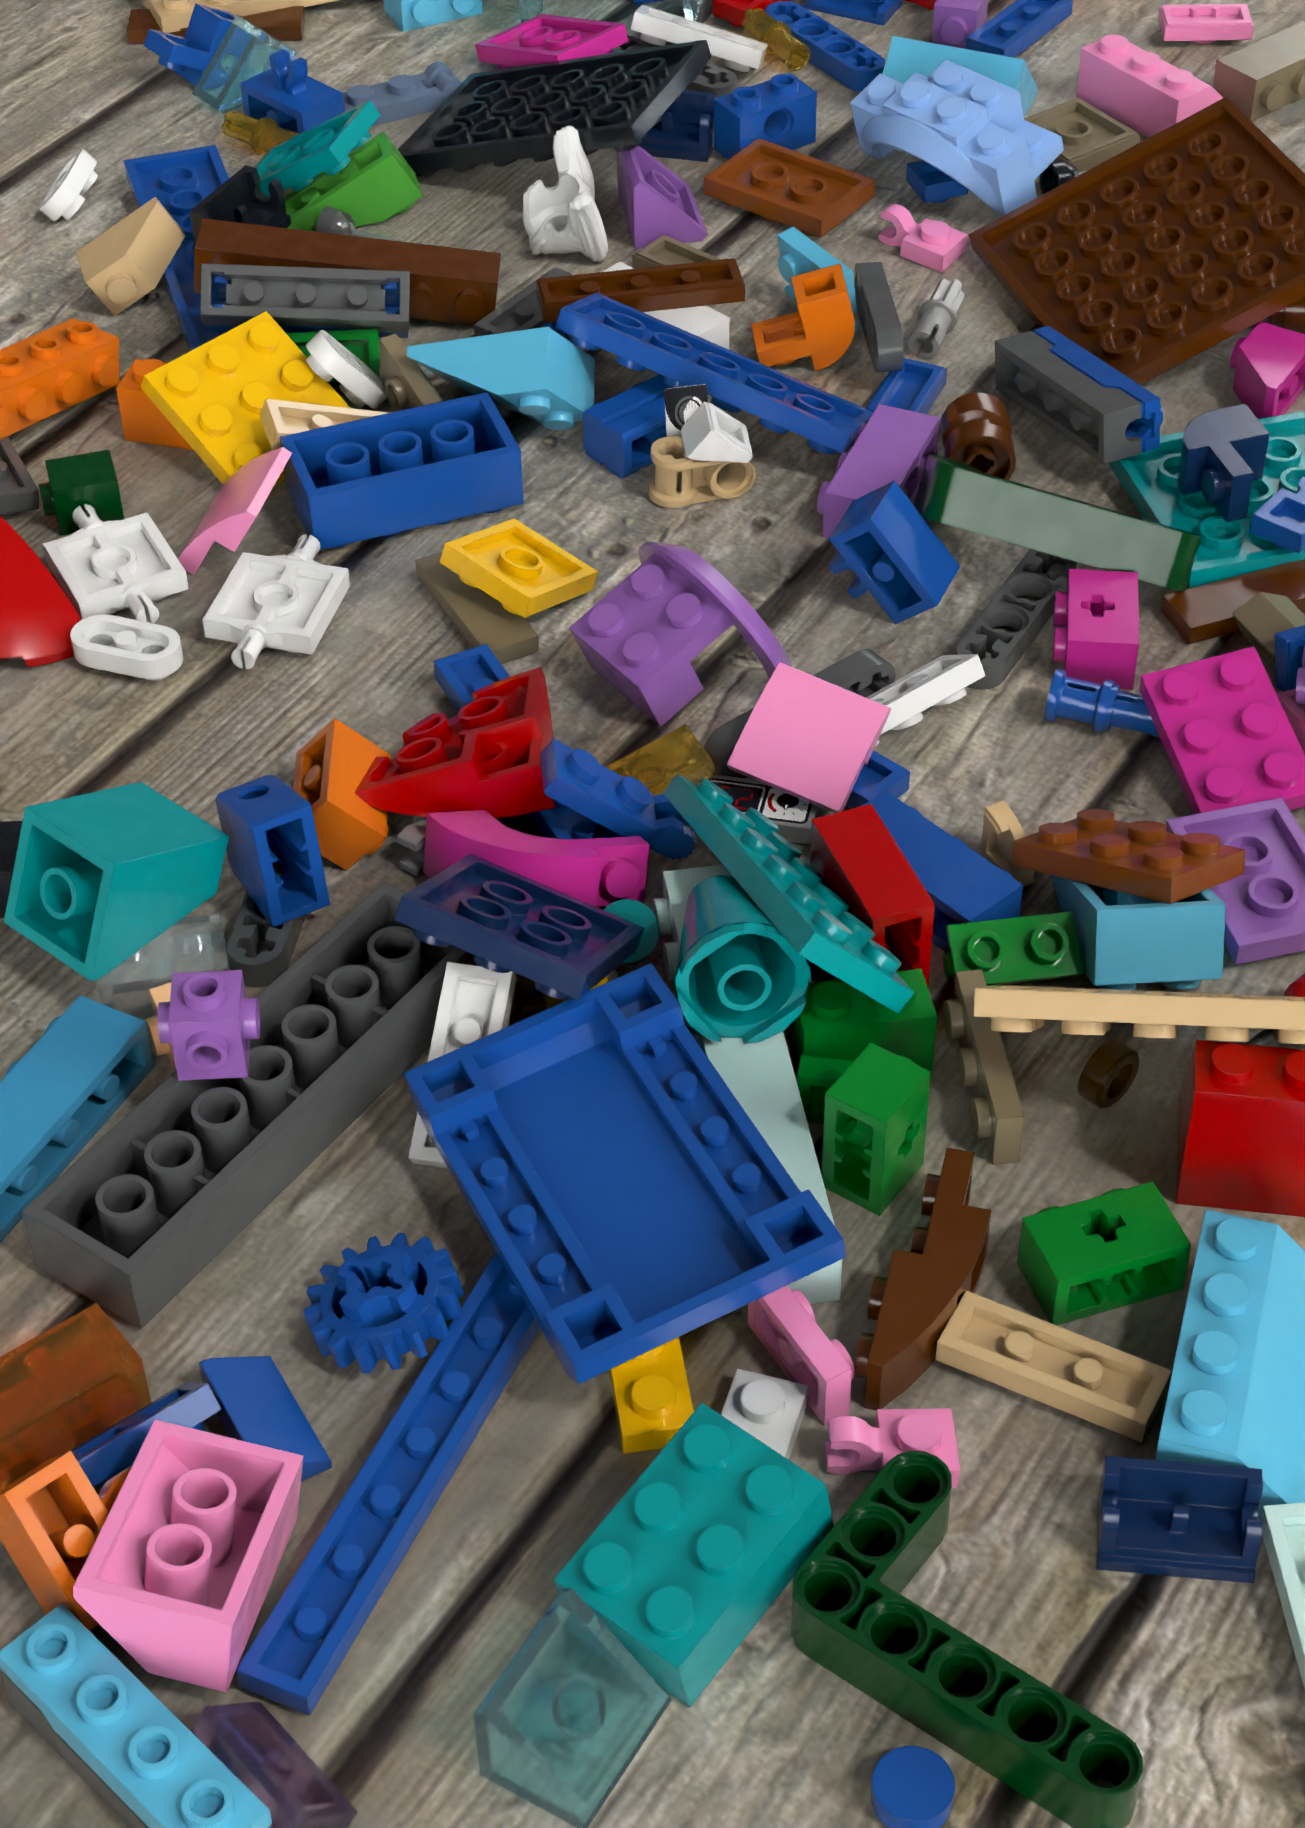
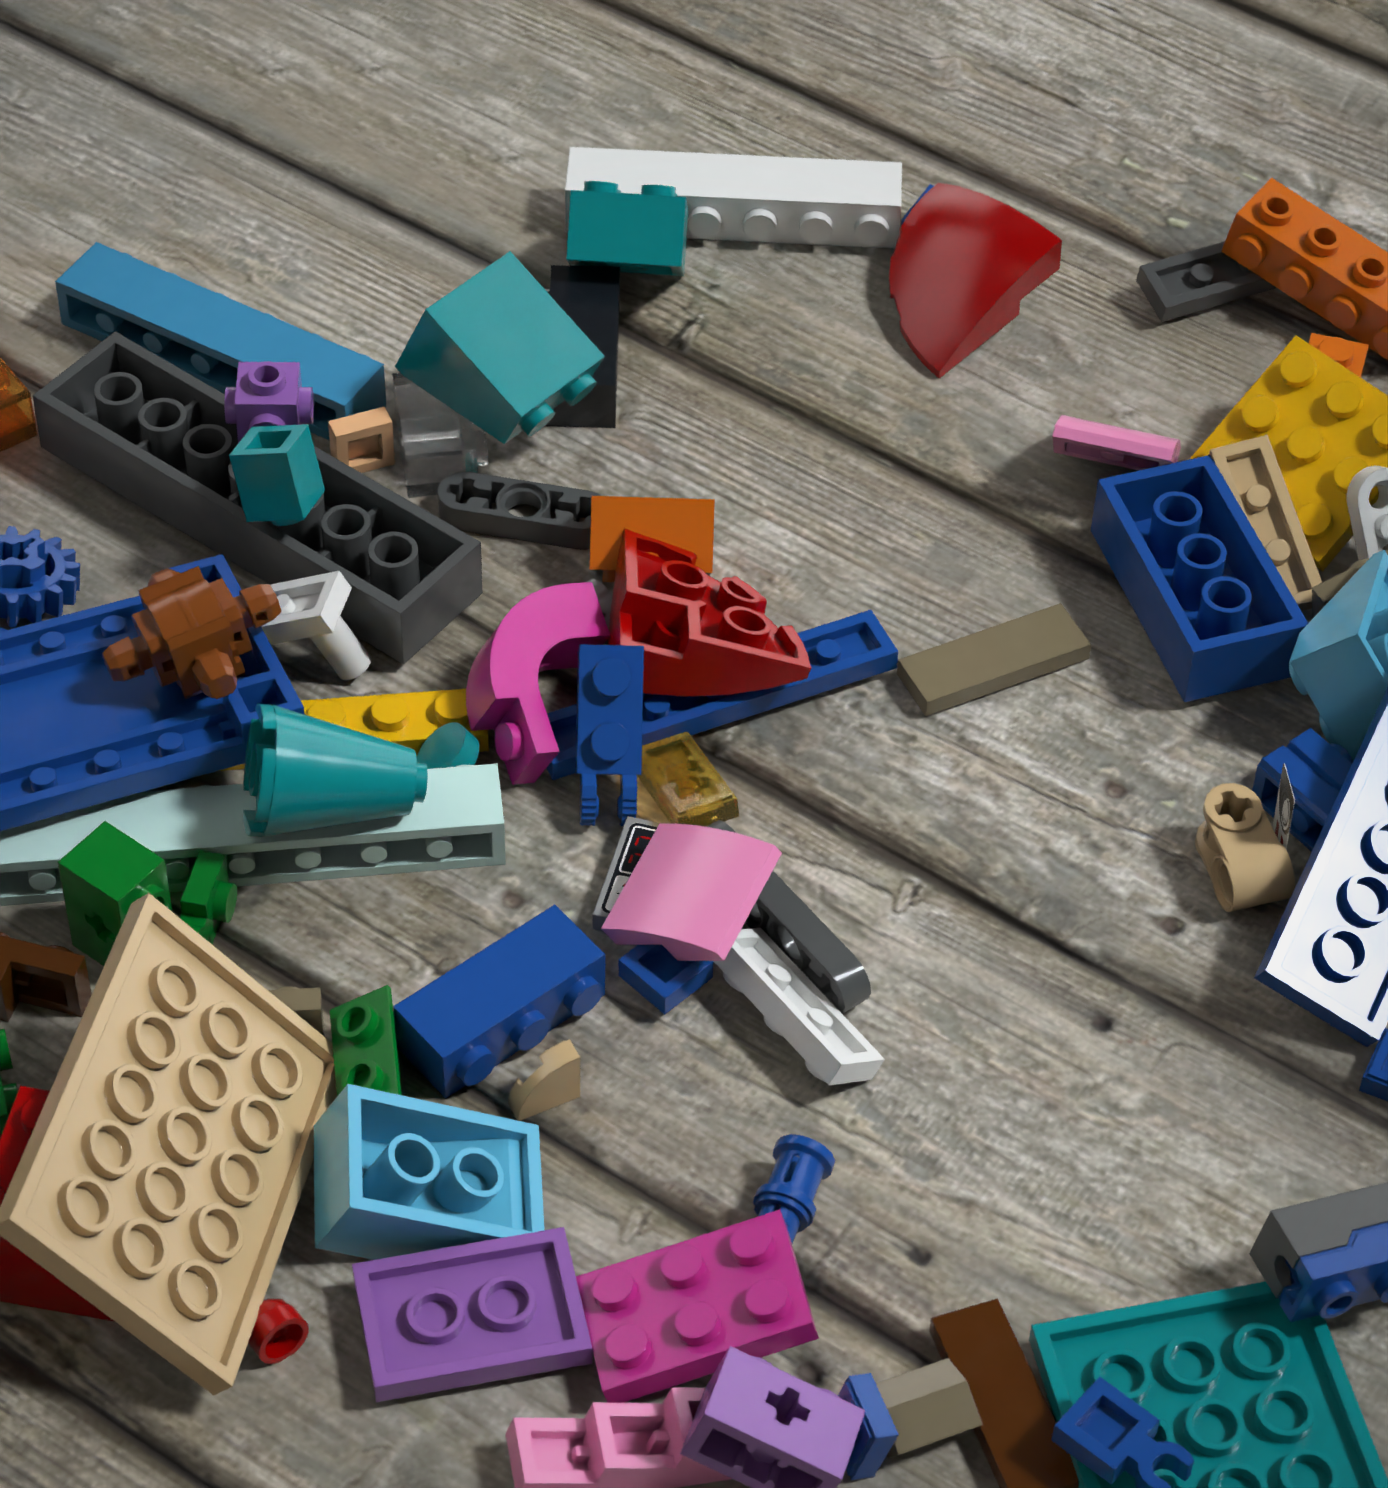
camera: 90 degrees right, 5 degrees up
dark green brick [38,450,124,536] -> none
white plate [43,504,189,624] -> none
white plate [70,614,183,681] -> none
white plate [202,534,350,669] -> none
blue torso [215,775,330,927] -> none
dark blue plate [394,854,645,1000] -> none
yellow plate [439,518,598,618] -> none
medium lavender piece [569,542,792,727] -> none
teal plate [663,773,915,1014] -> none
white slope [681,401,753,463] -> none
green brick [789,968,937,1071] -> none
red brick [810,804,935,987] -> none
medium lavender brick [817,404,940,538] -> none
blue brick [828,480,960,625] -> none
beam [914,454,1202,592] -> none
reddish brown wheel [941,393,1016,480] -> none
dark grey beam [956,549,1077,690] -> none
dark orange plate [1012,809,1245,904] -> none
dark pink brick [1053,569,1139,690] -> none
dark blue brick [1177,404,1270,522] -> none
none -> dark orange piece [102,566,282,700]
none -> teal brick [229,424,325,526]

